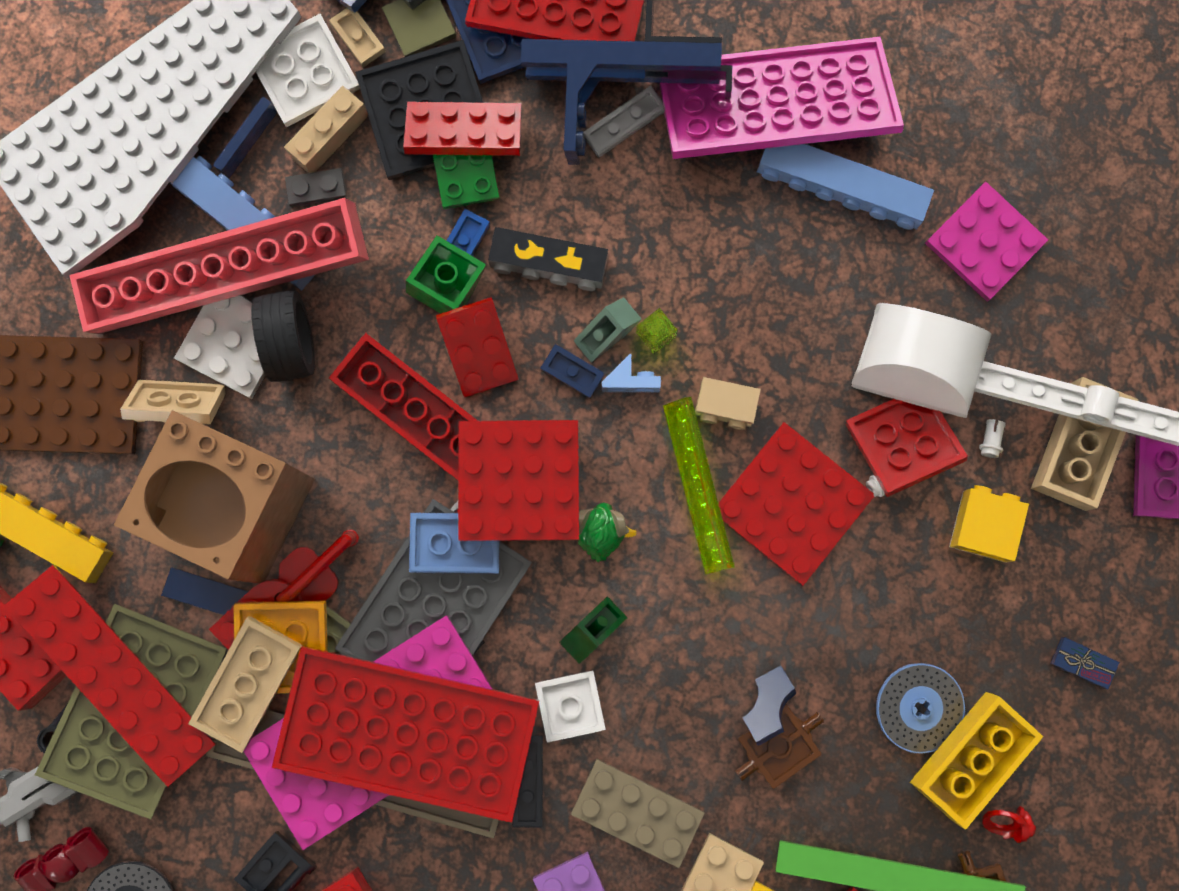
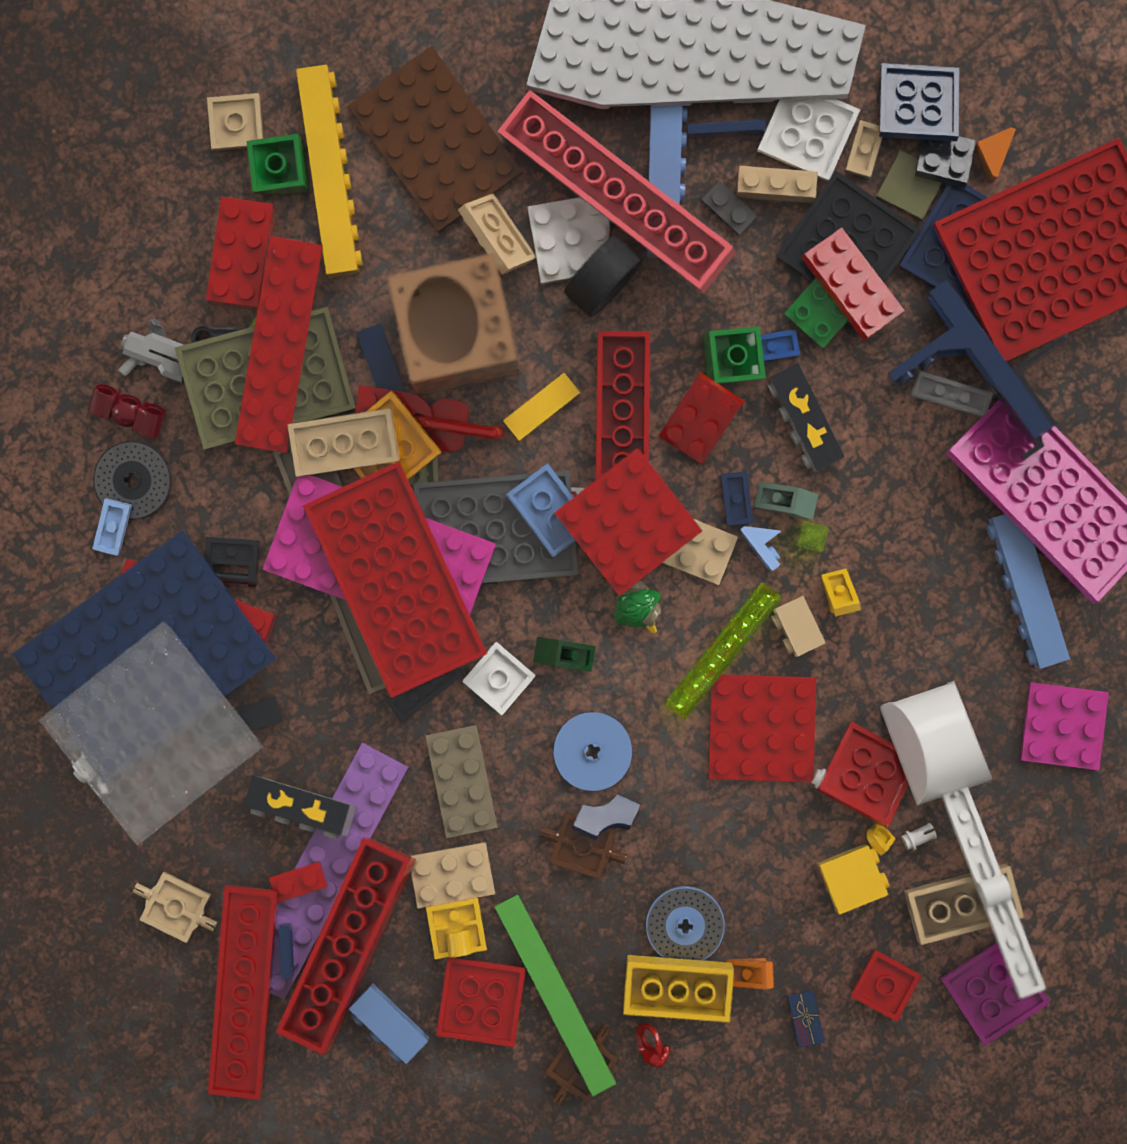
camera: 50 degrees right, 5 degrees up
none -> yellow tile [503,373,580,442]
none -> medium blue piece [554,712,632,791]
none -> tan plate [663,519,738,586]
none -> orange slope [726,958,774,989]
none -> yellow slope [821,569,861,617]
none -> red plate [850,949,922,1022]
none -> yellow tile [866,824,896,856]

